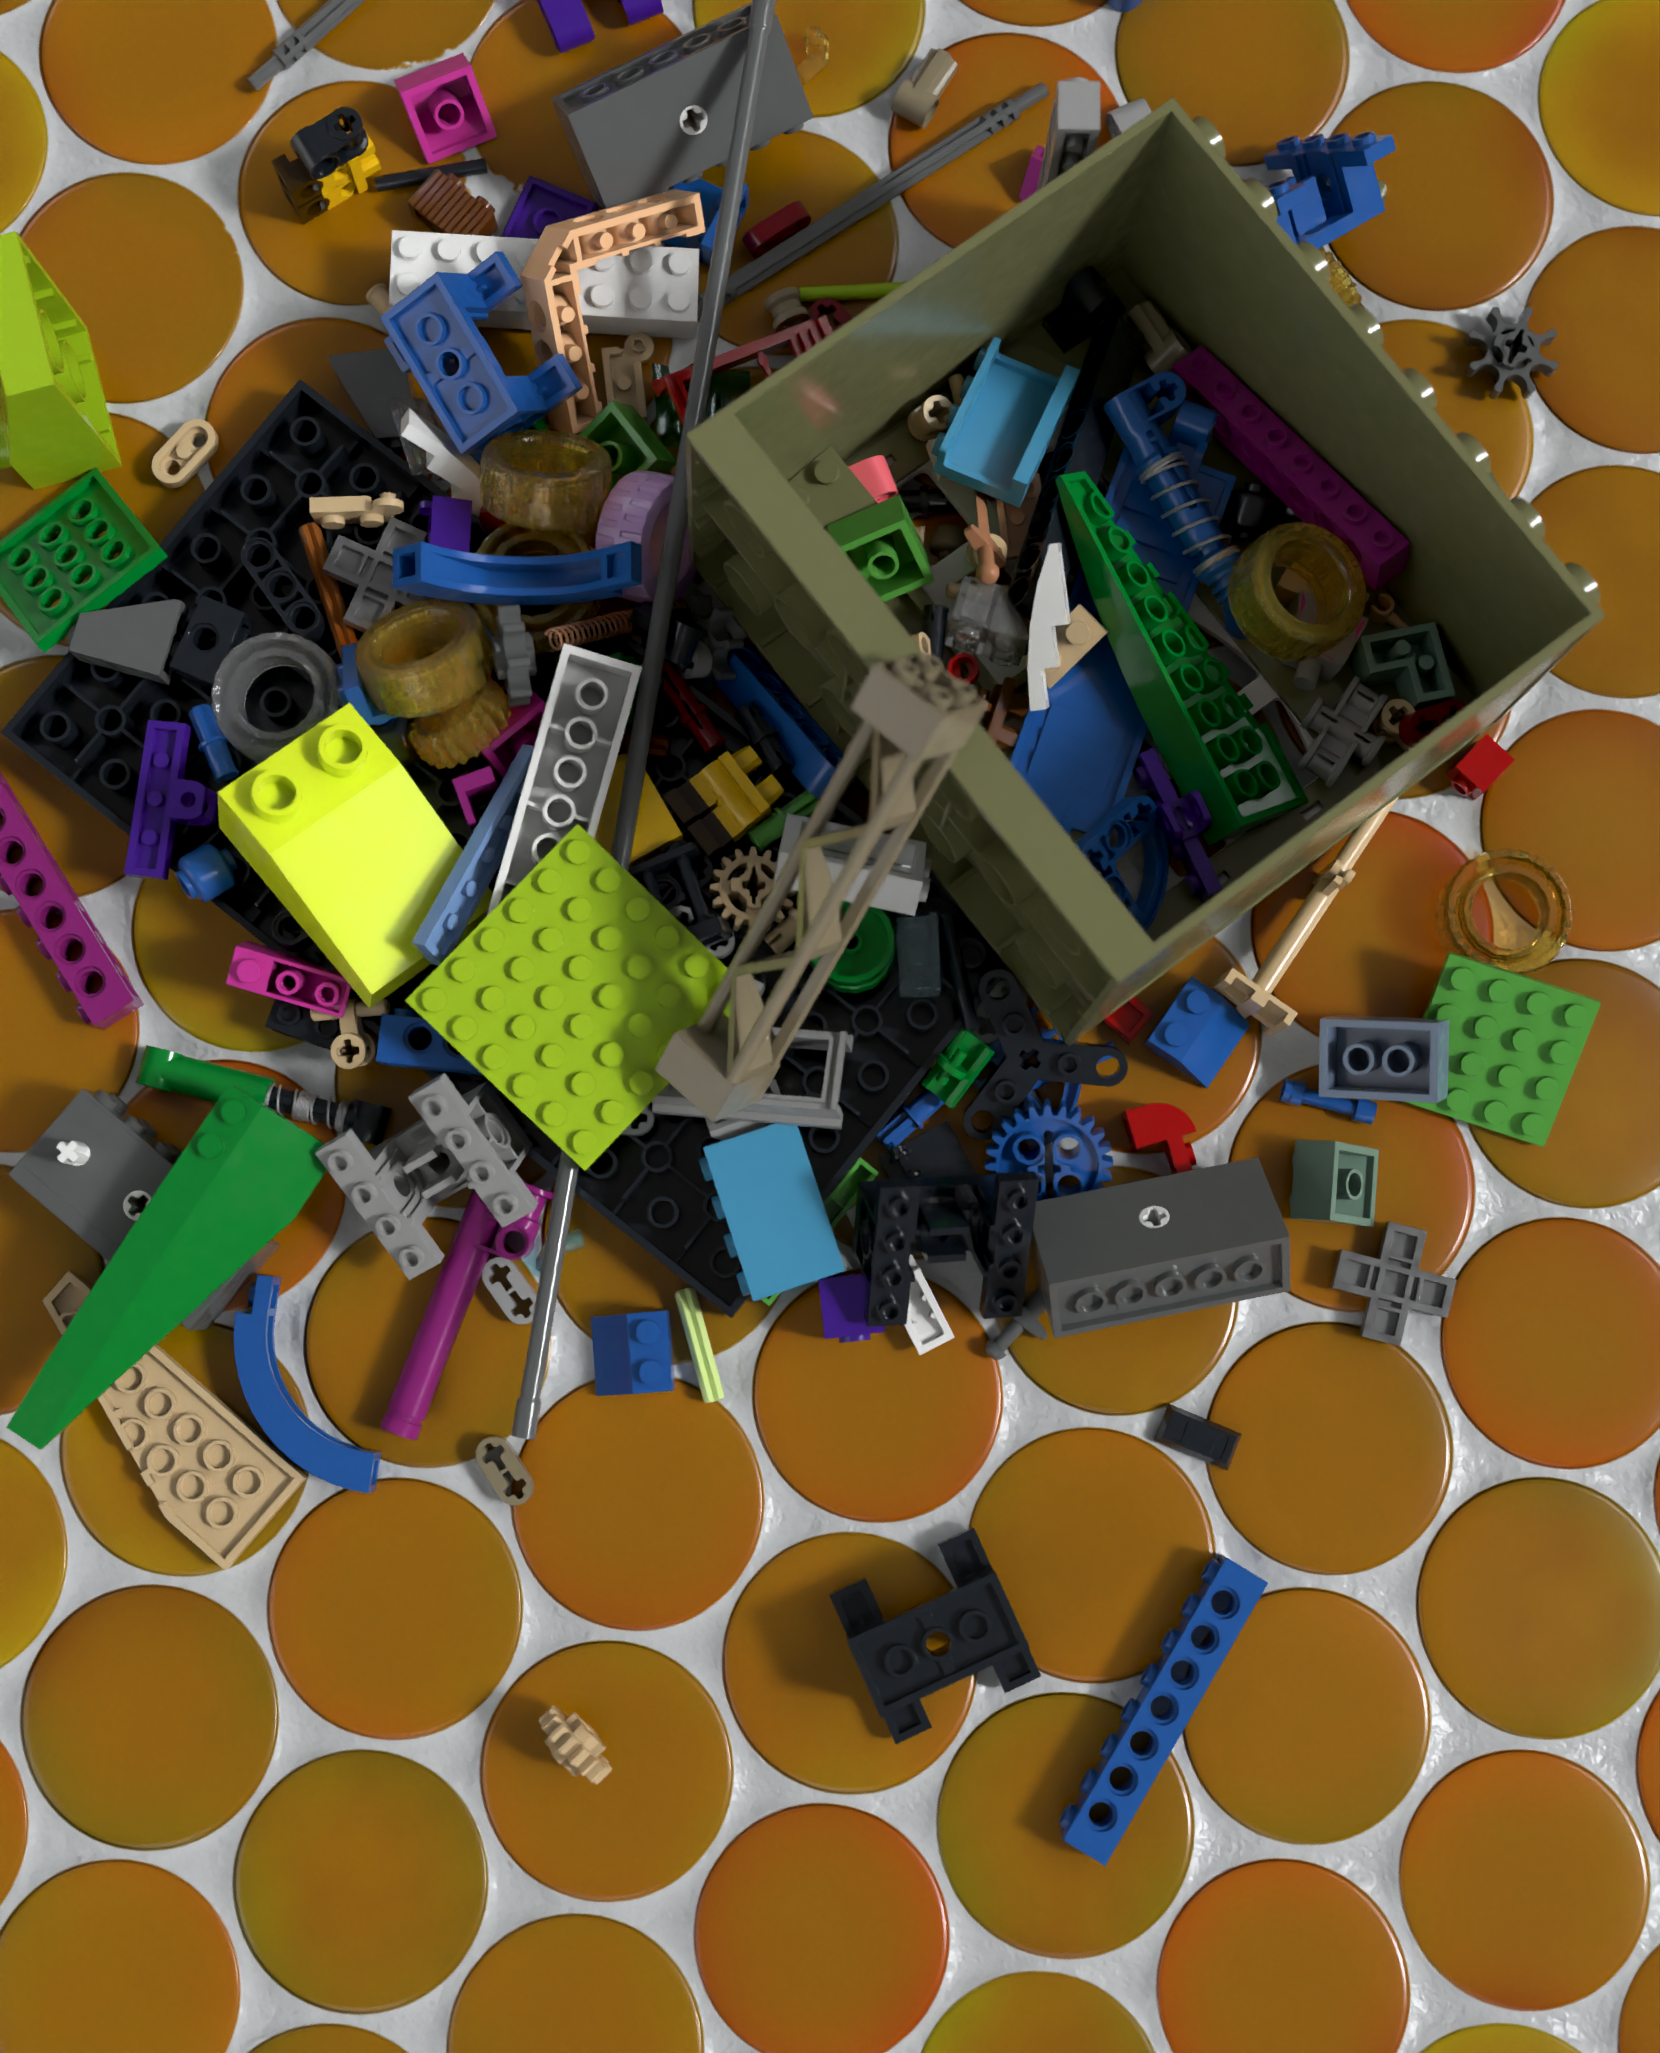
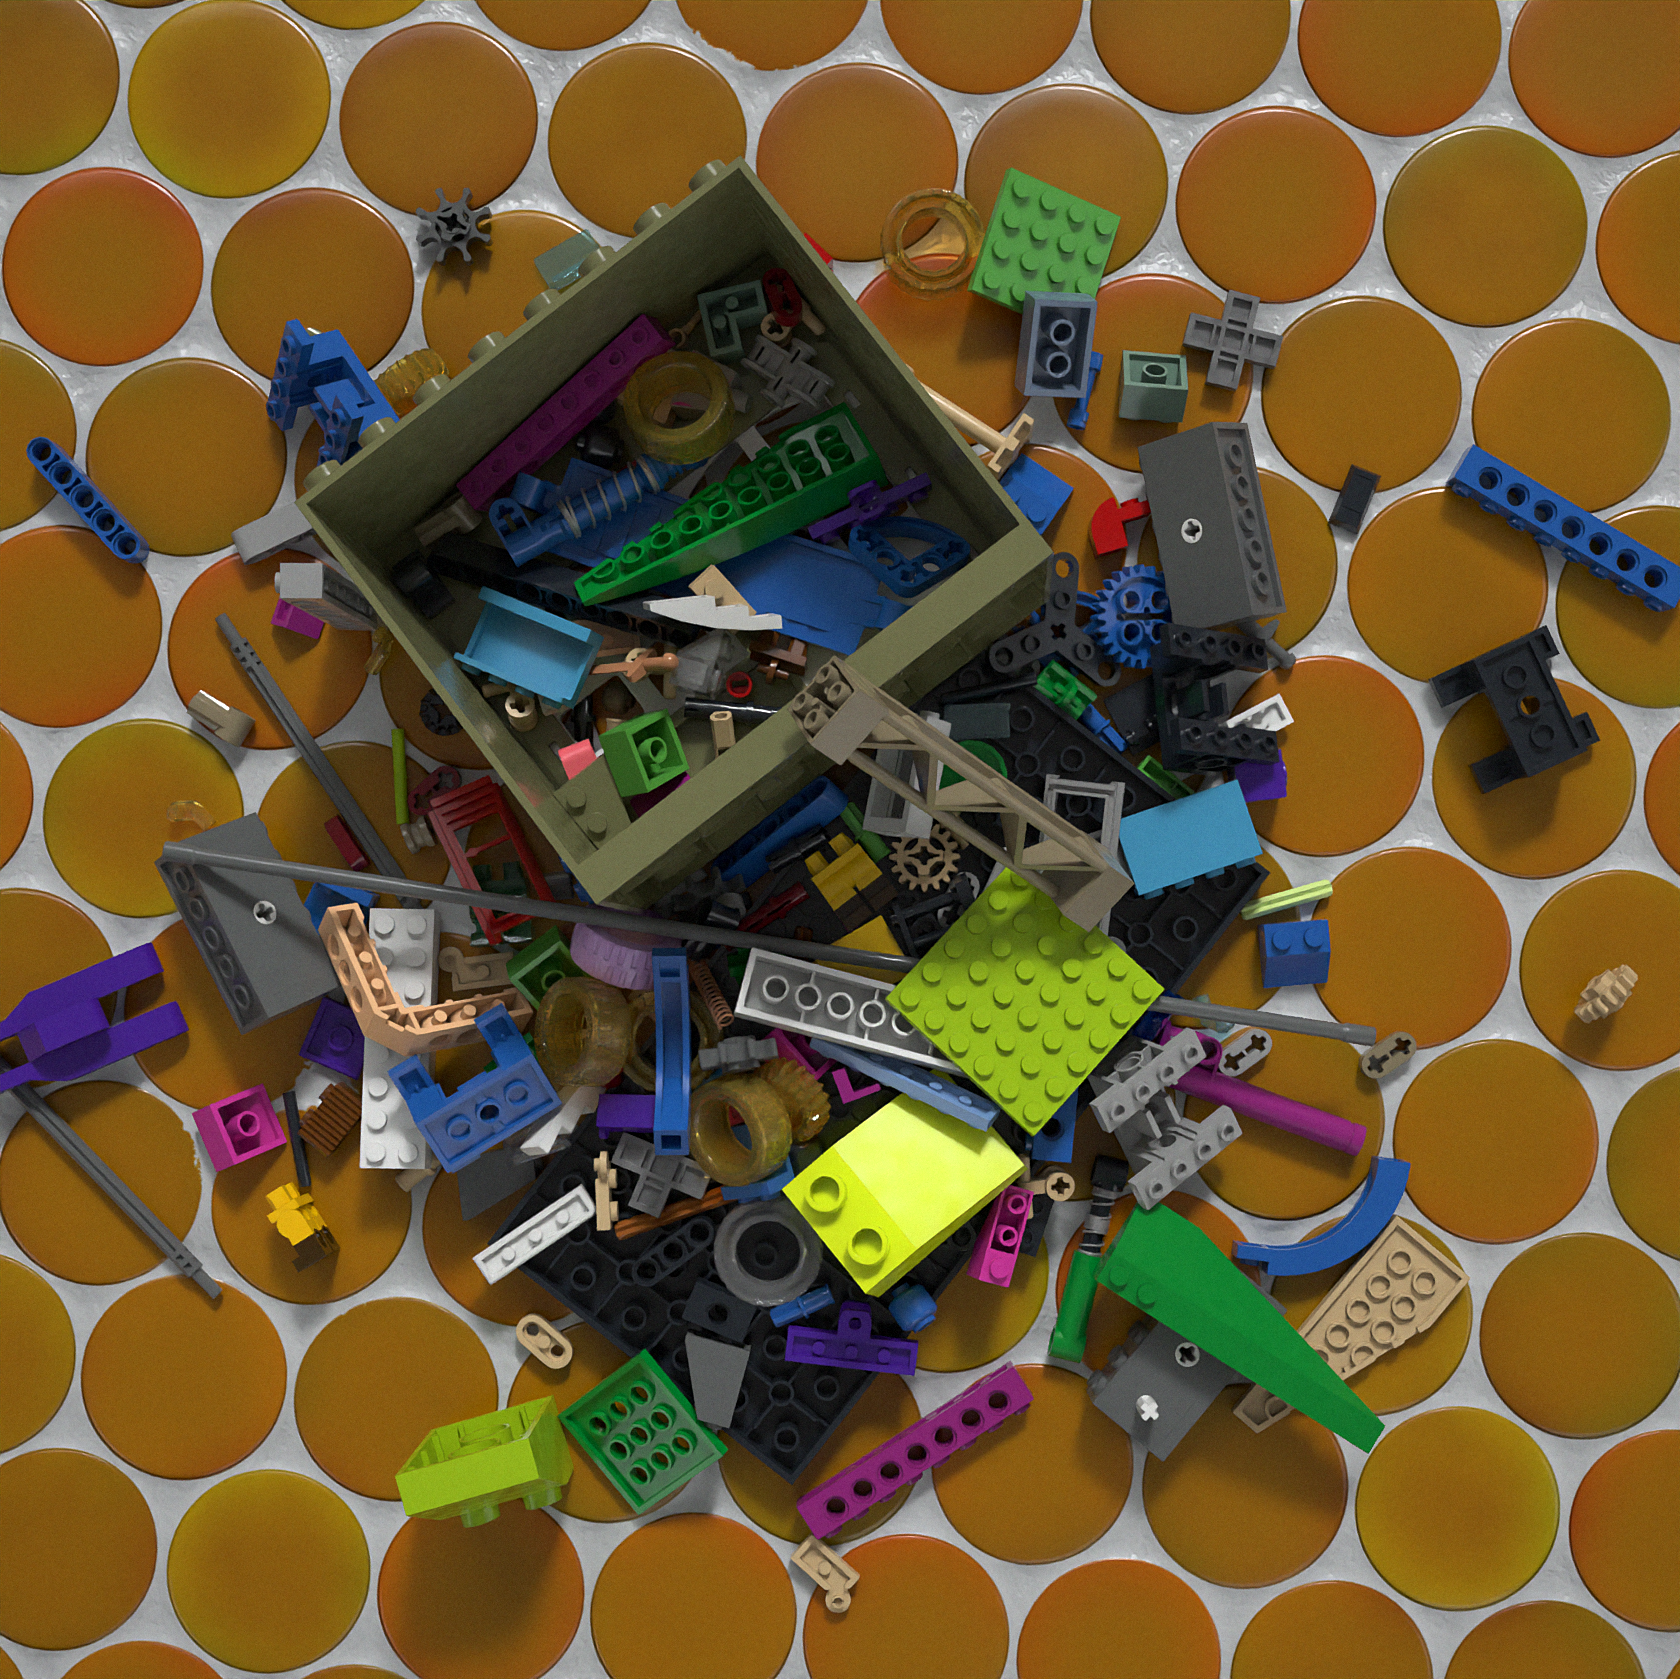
camera: 85 degrees left, 5 degrees up
black piece [290,107,368,180] -> none
none -> white tile [473,1184,596,1285]
none -> clear blue slope [1132,990,1184,1042]

